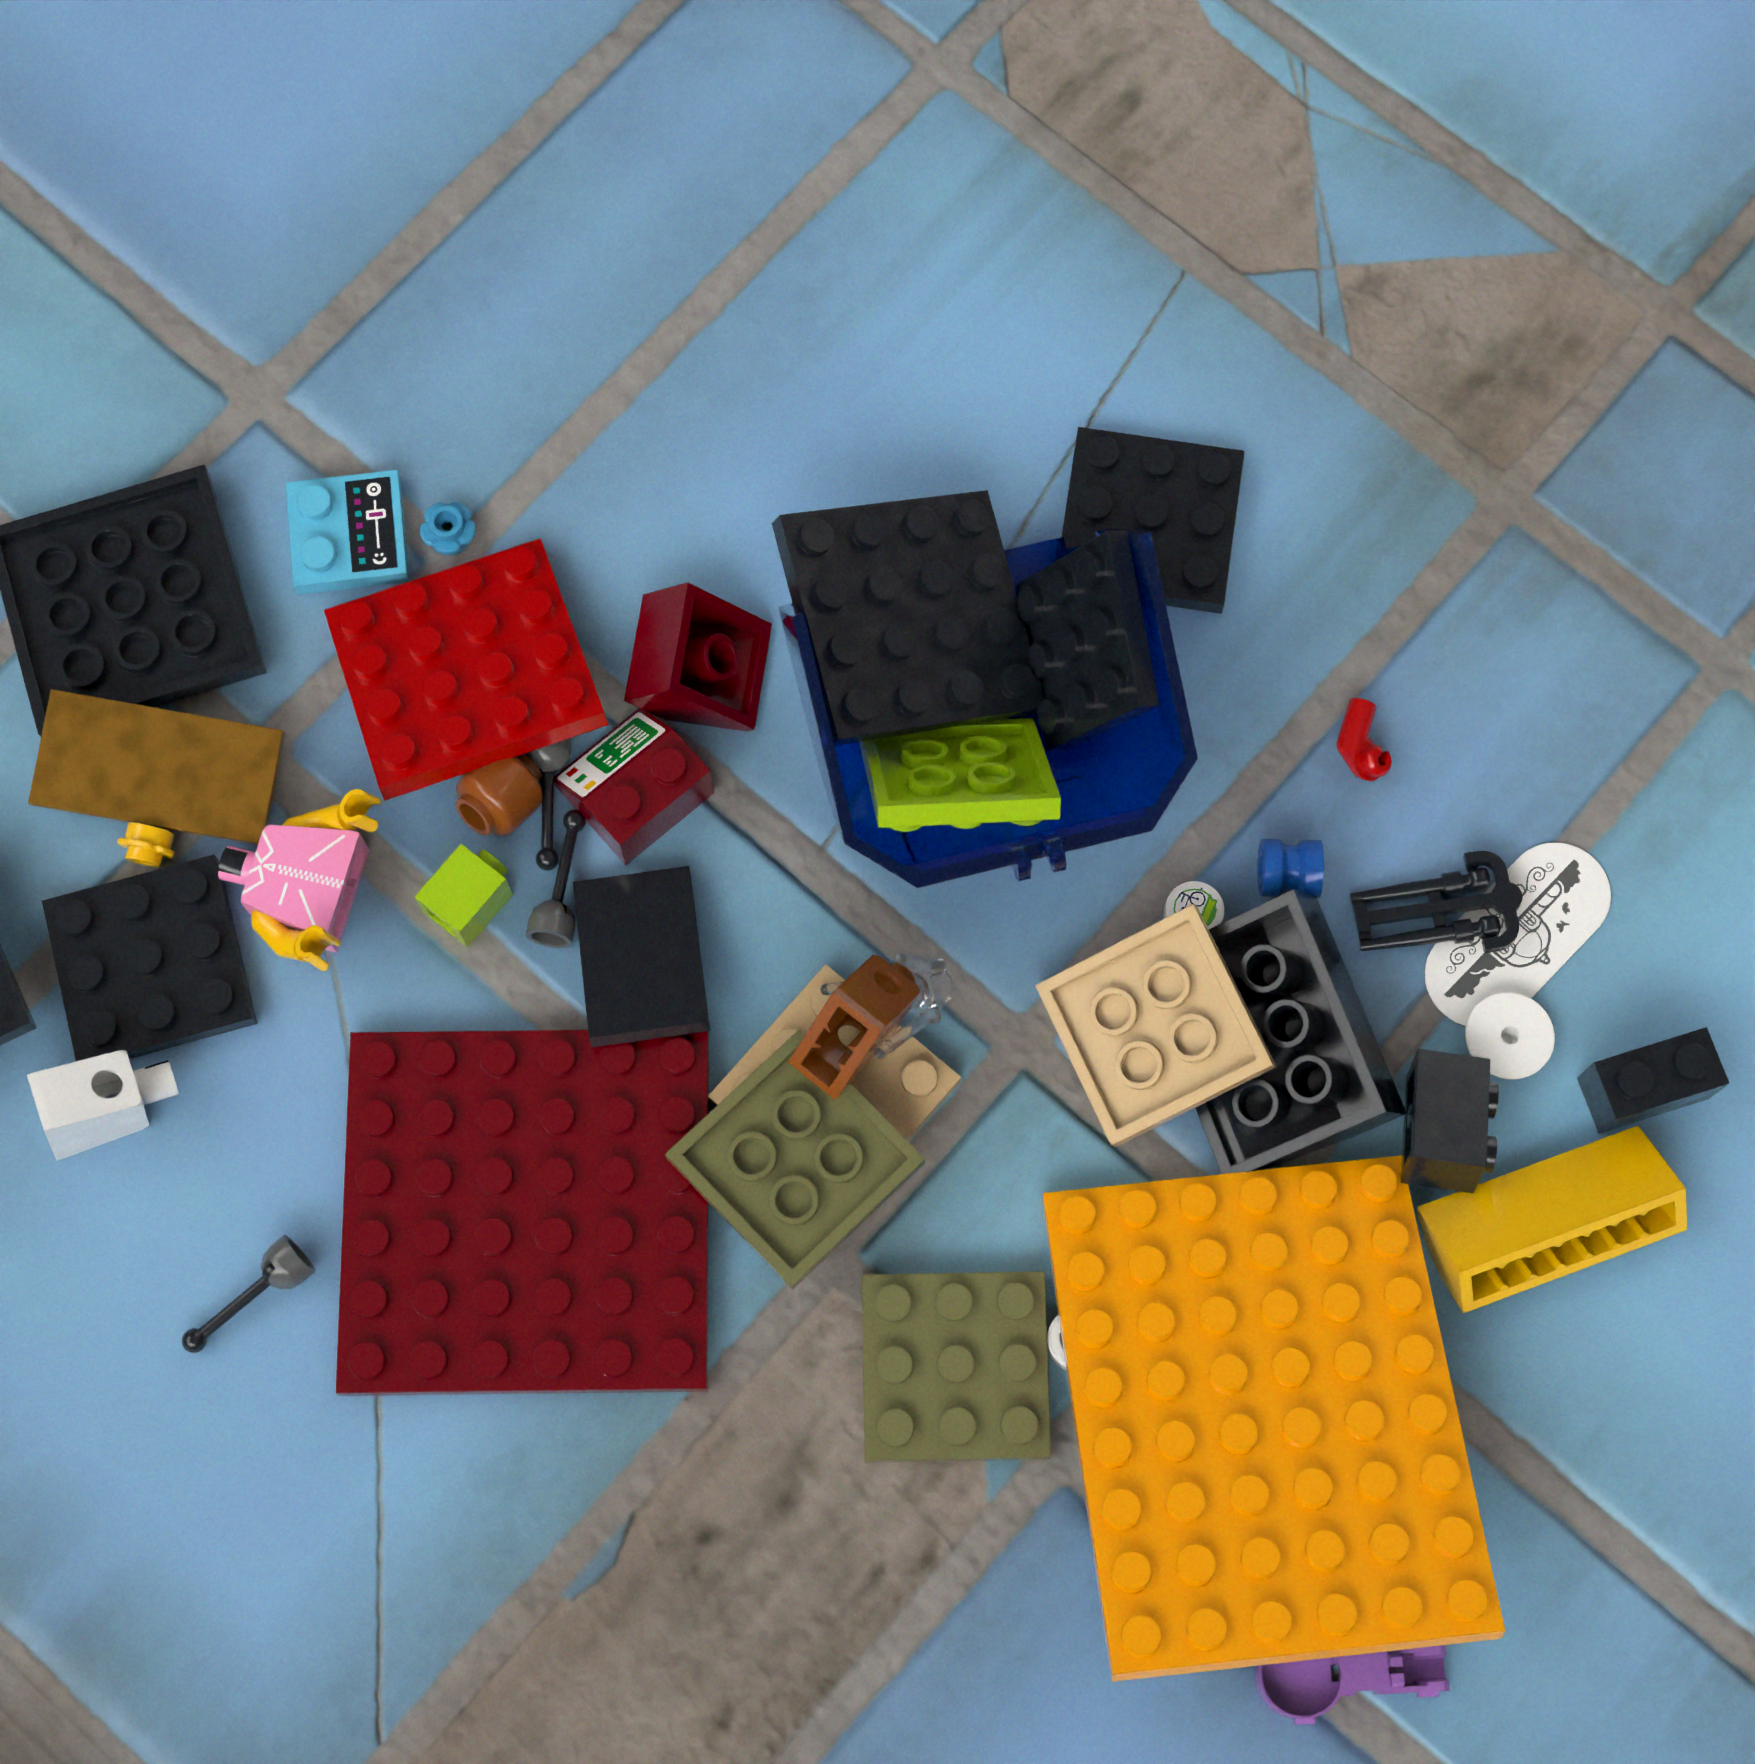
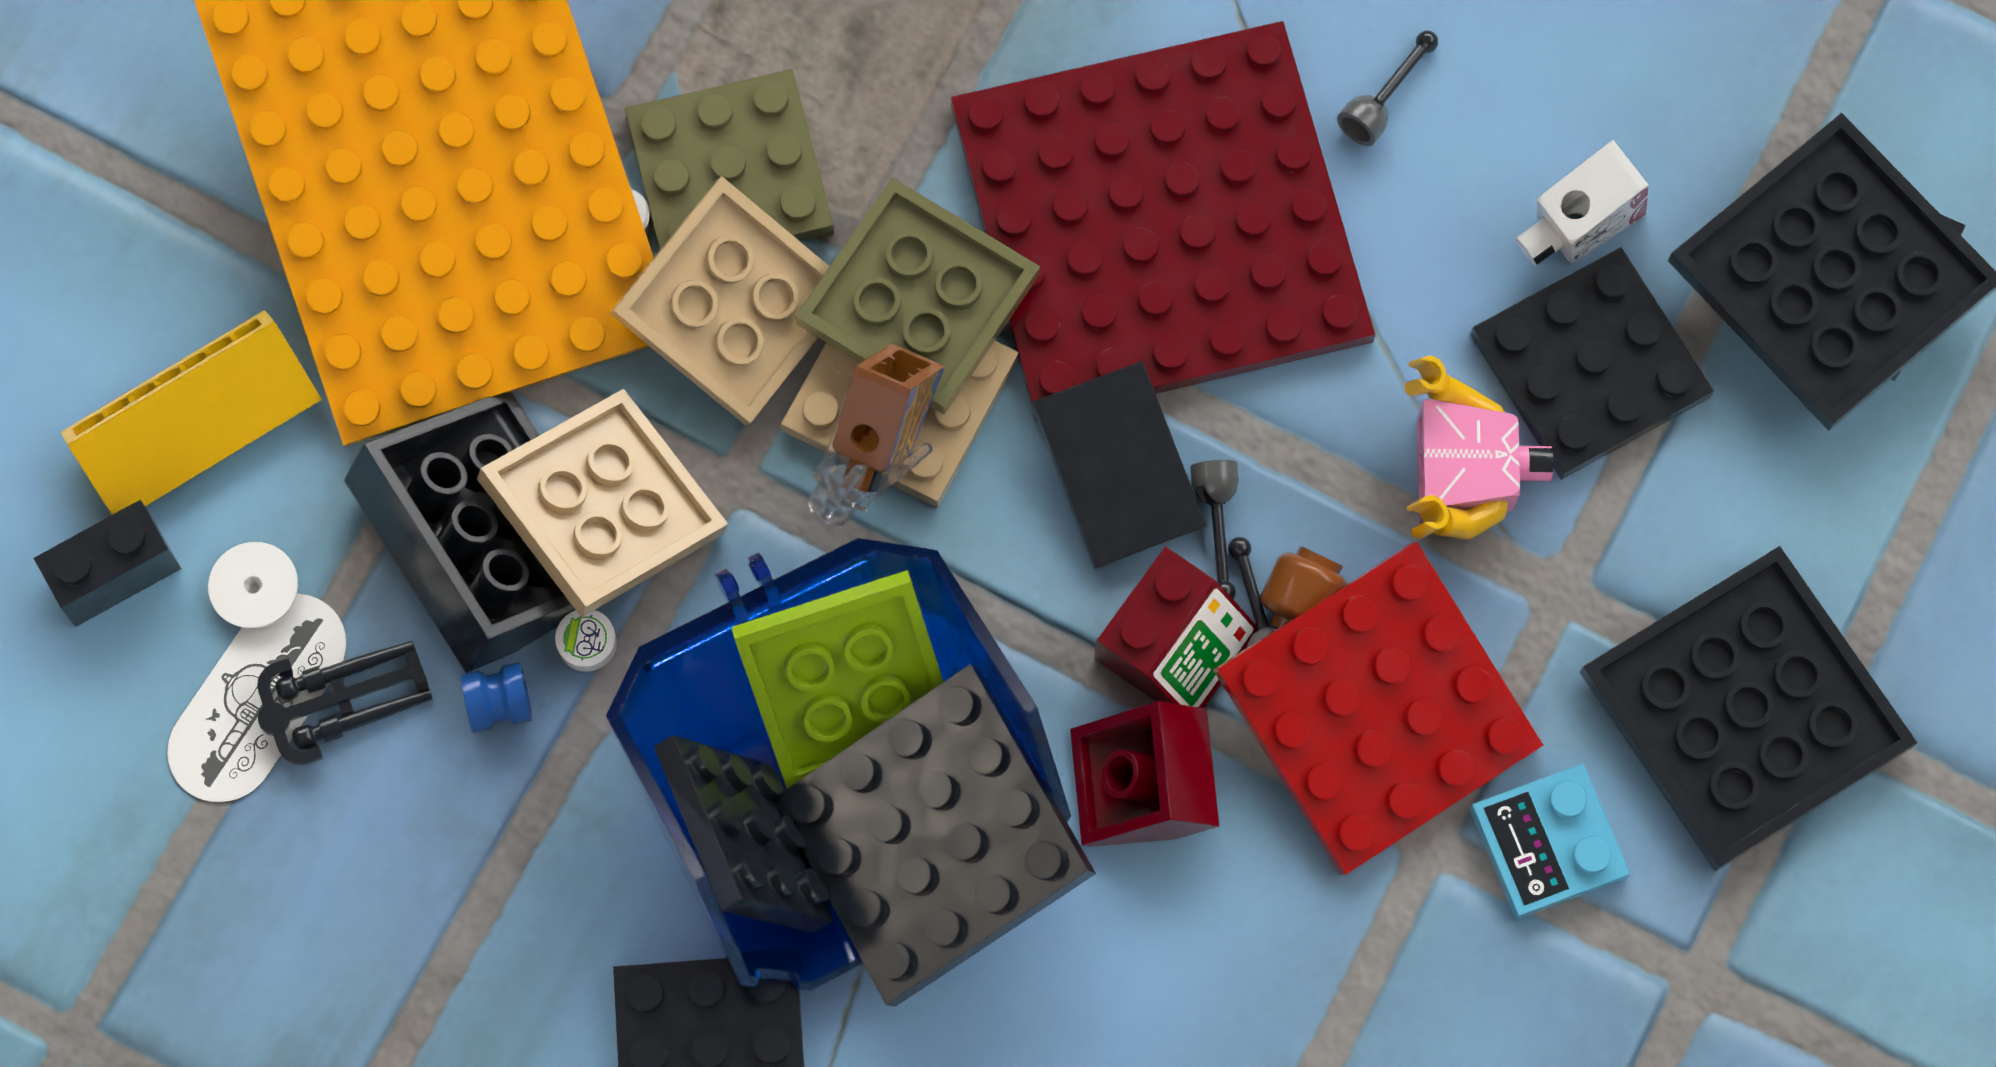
camera: 165 degrees right, 0 degrees up
pearl gold tile [28,689,286,845] -> none
yellow plate [117,822,175,868] -> none
lime brick [414,844,513,948] -> none
dark azure plate [420,502,476,555] -> none
red arm [1336,698,1392,781] -> none
black brick [1401,1049,1499,1193] -> none
none -> tan plate [609,176,830,426]

